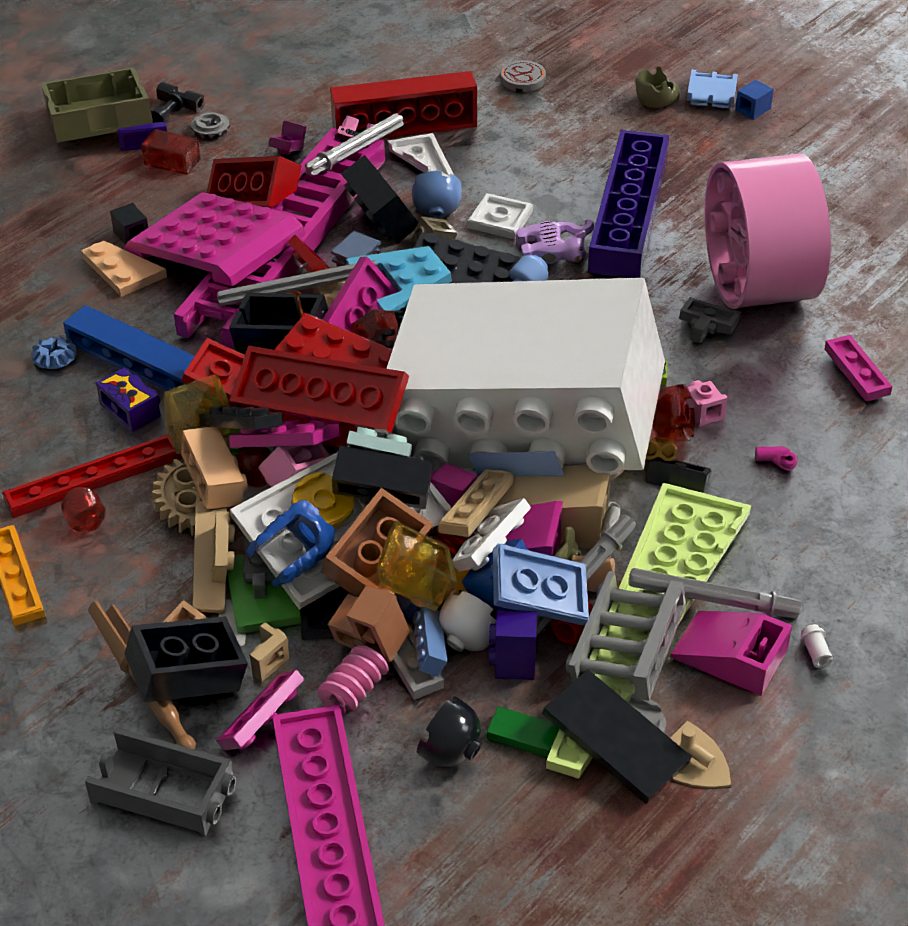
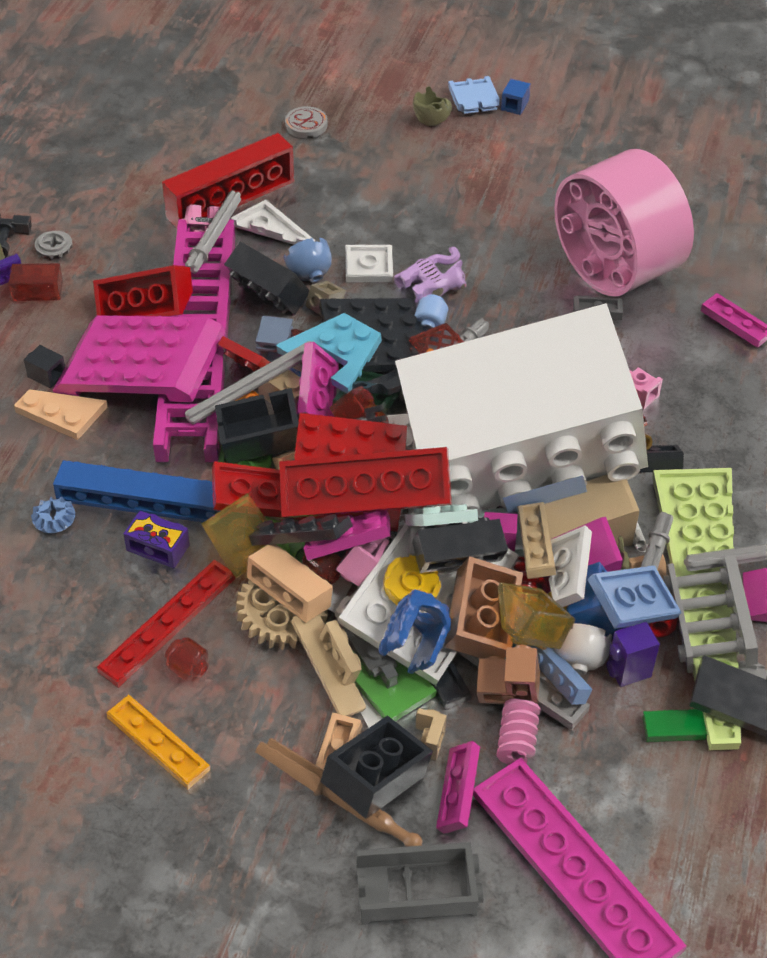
camera: 25 degrees left, 5 degrees up
magenta bracket [269,121,306,155] -> none
black cylinder [416,696,482,768] -> none
dark purple brick [588,130,669,278] -> none
dark pink arm [755,446,797,470] -> none

